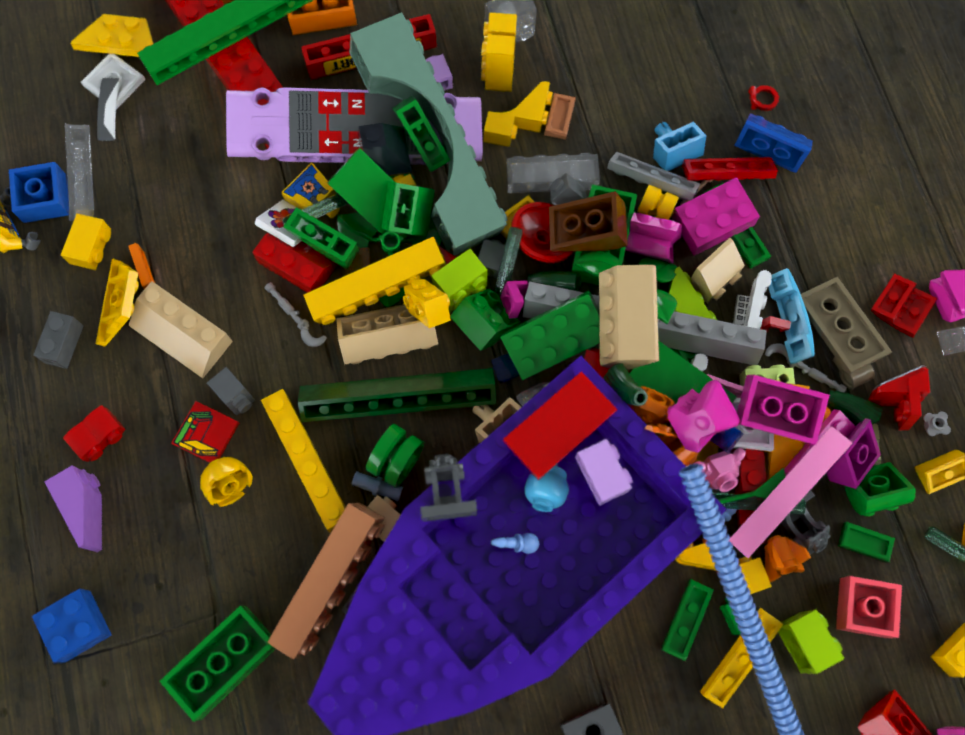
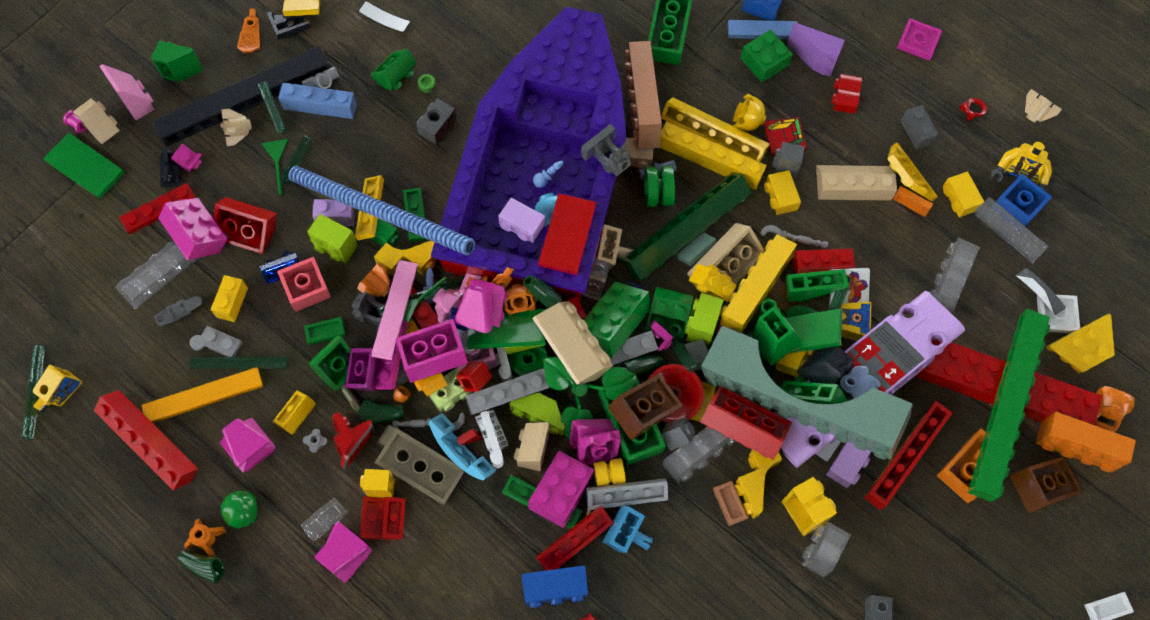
camera: 145 degrees right, 5 degrees down
none -> clear blue tile [259,250,300,284]
none -> lavender brick [312,199,355,226]
none -> yellow brick [360,469,395,498]
none -> red brick [456,361,492,392]
none -> yellow brick [661,98,770,162]
none -> sand green tile [677,232,717,266]
none -> red slope [701,385,792,460]
none -> medium blue tile [728,20,798,39]
none -> green brick [740,29,793,83]
none -> yellow brick [764,170,801,215]
none -> sand blue plate [840,366,881,399]
none -> clear brick [929,238,980,313]

